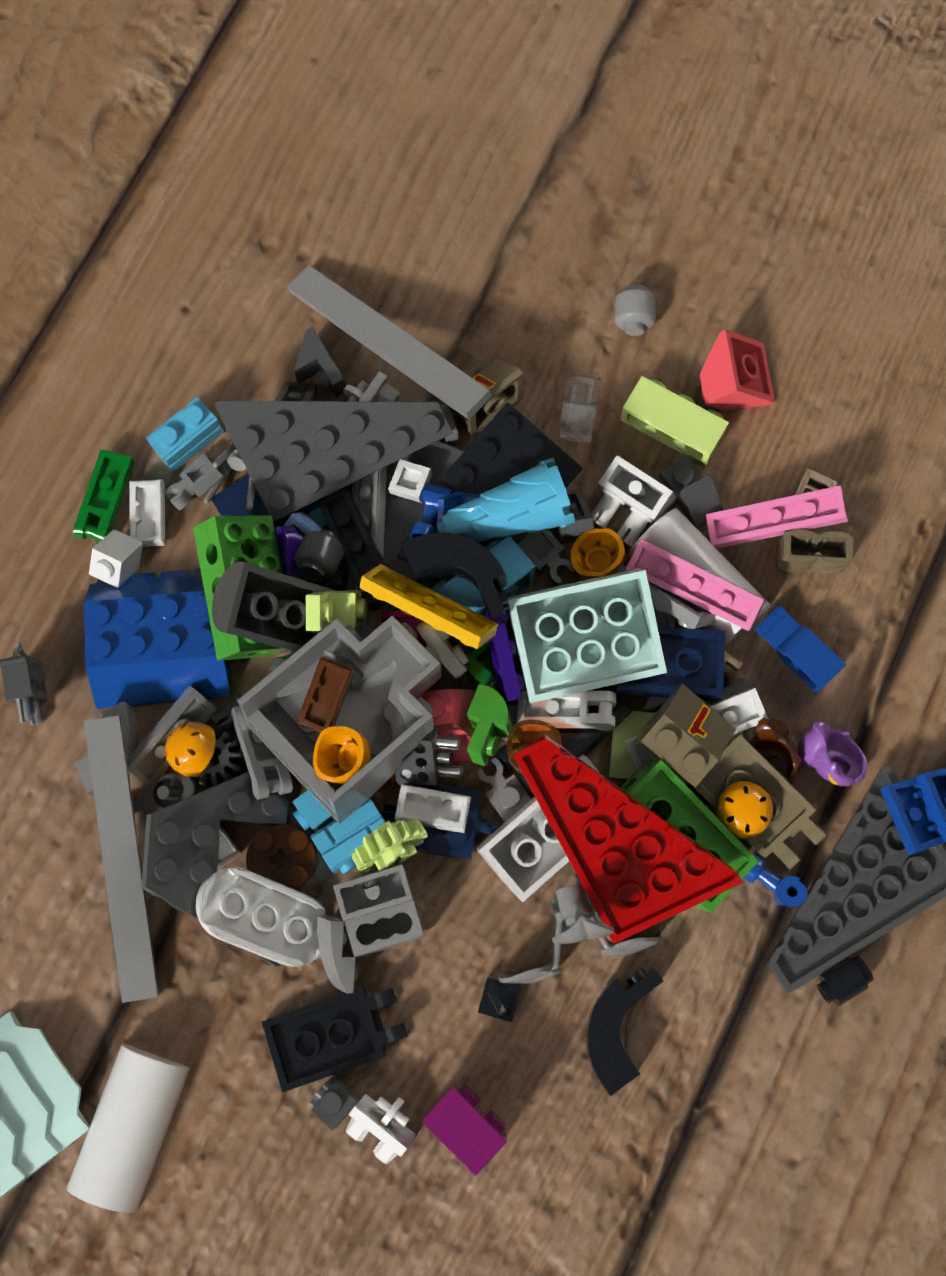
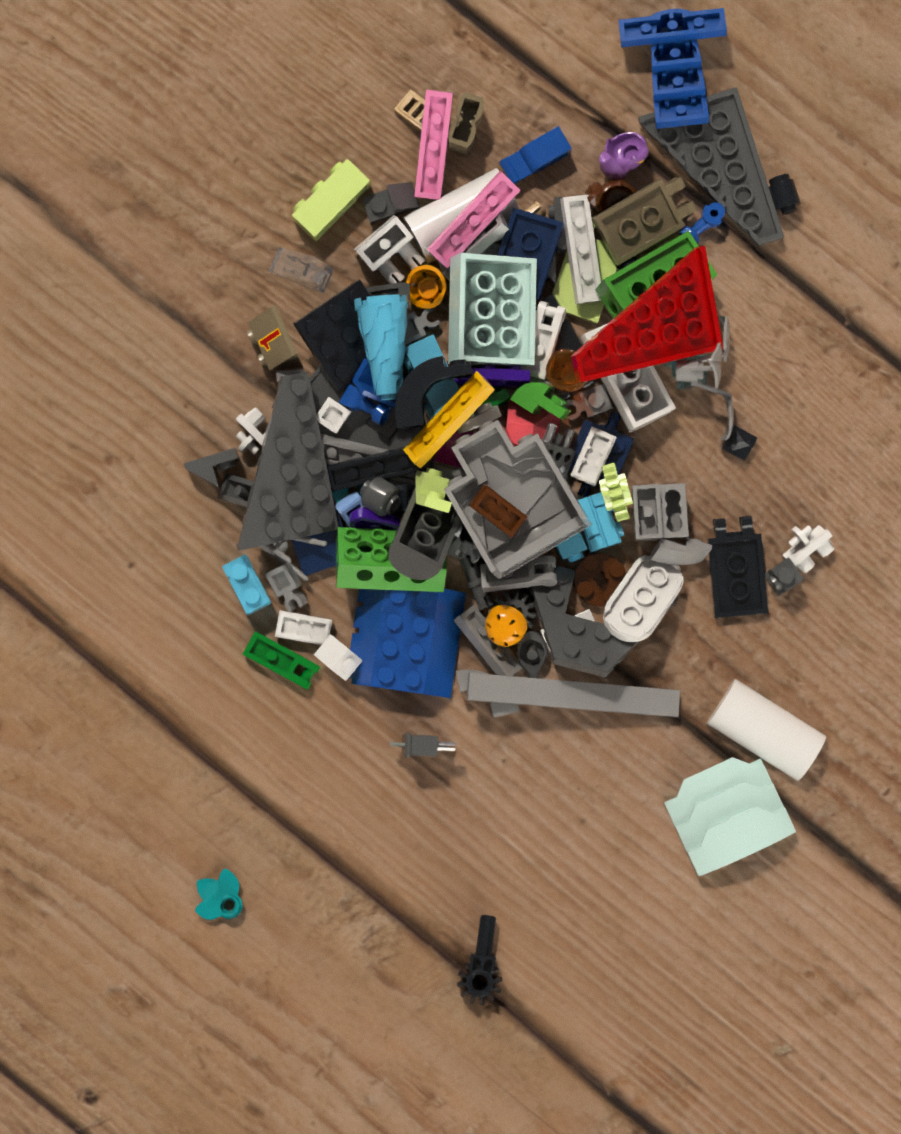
camera: 80 degrees left, 10 degrees up
light grey tile [287,265,492,420] -> none
light orange helmet [313,726,371,784] -> none
magenta brick [421,1083,507,1176] -> none
black arch [586,968,664,1096] -> none
light grey head [614,285,657,336] -> none
dark tan slope [636,683,736,788] -> none
coral slope [700,329,775,411] -> none
light orange helmet [715,781,773,839] -> none

